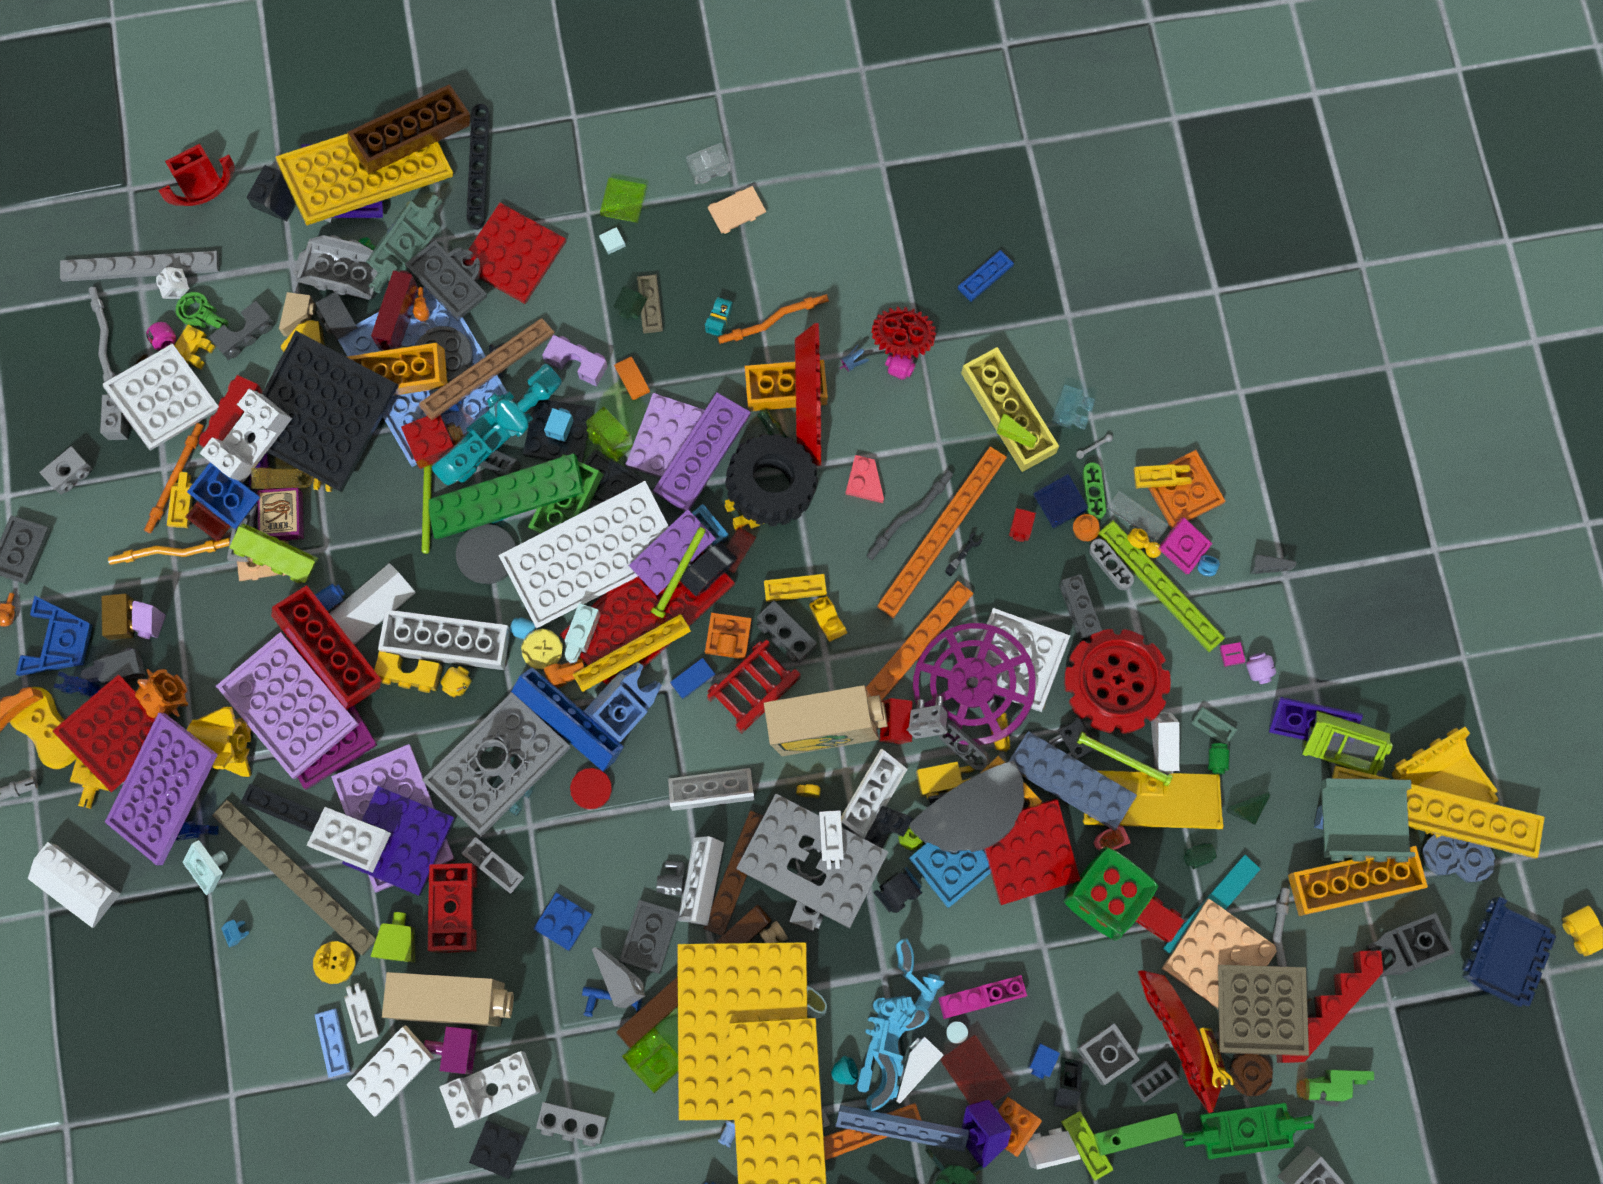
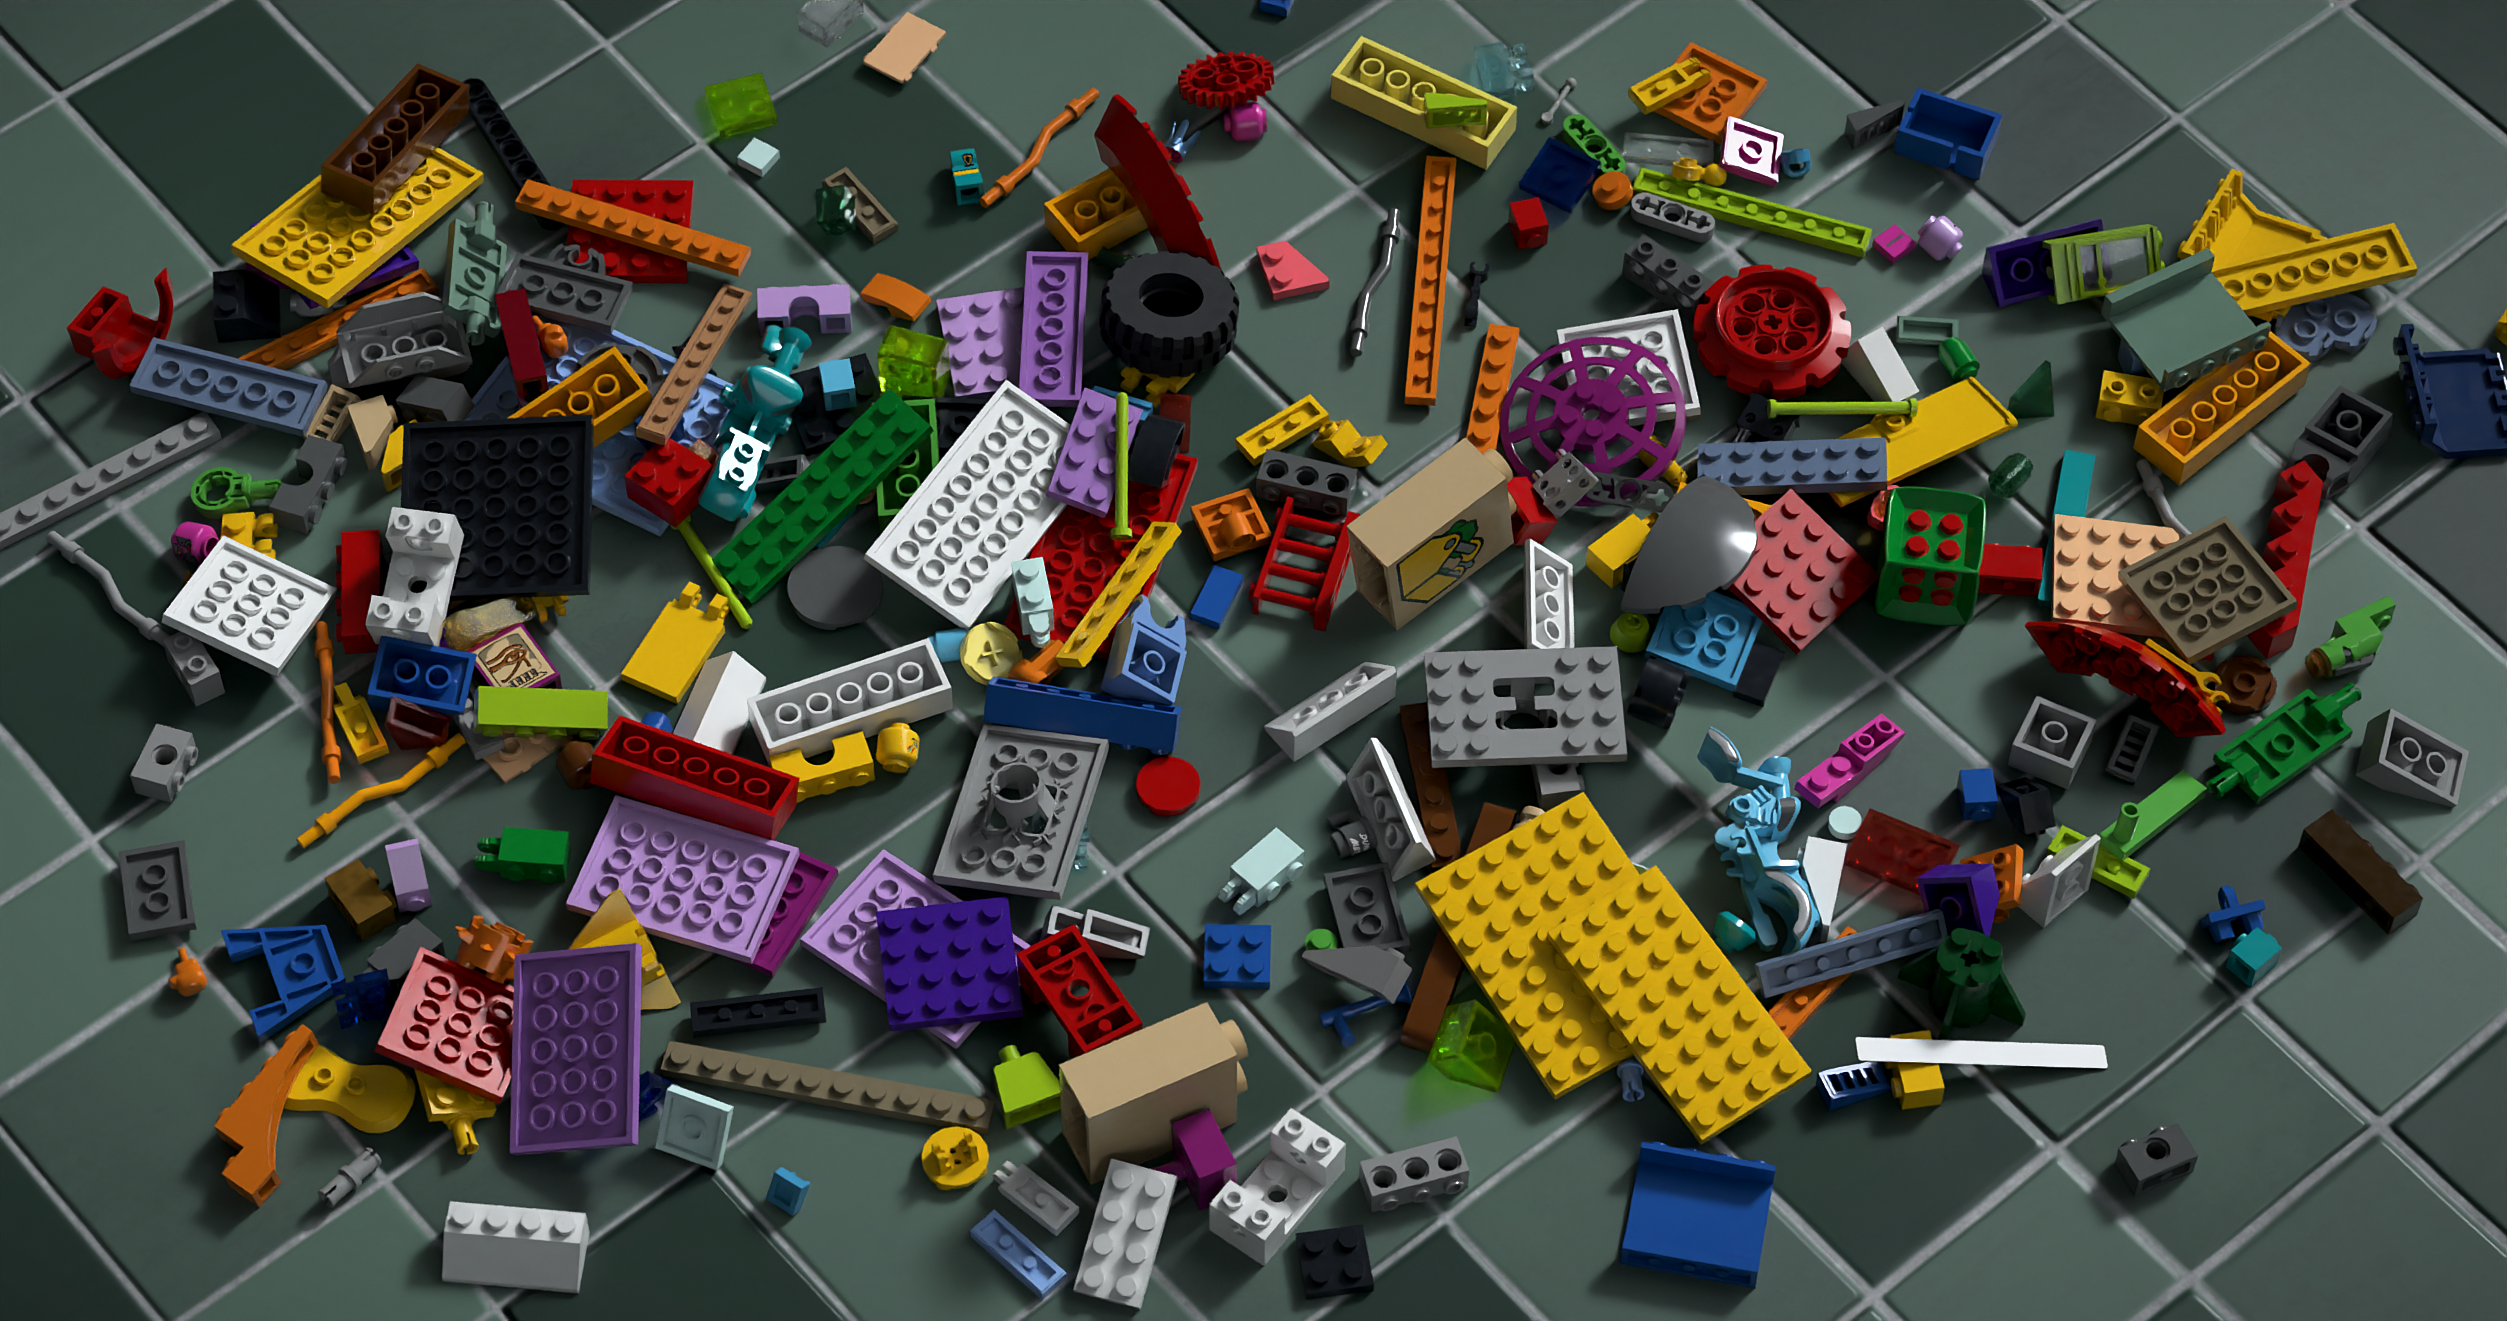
camera: 30 degrees left, 20 degrees down
white brick [156,267,189,299] -> none
white plate [306,807,391,873] -> none
yellow tile [796,784,821,799] -> none
white hinge [819,811,844,870] -> none
black plate [865,806,913,848] -> none
none -> sand blue plate [129,337,328,437]
none -> orange tile [237,268,440,370]
none -> tan slope [302,384,362,443]
none -> green hinge [474,827,572,883]
none -> orange plate [515,179,751,277]
none -> reddish brown head [556,741,595,789]
none -> yellow tile [621,582,730,705]
none -> light aqua hinge [1218,827,1304,915]
none -> bright green plate [1305,929,1338,951]
none -> black tile [1733,642,1785,707]
none -> blue piece [1894,87,2002,180]
none -> yellow brick [2095,370,2164,426]

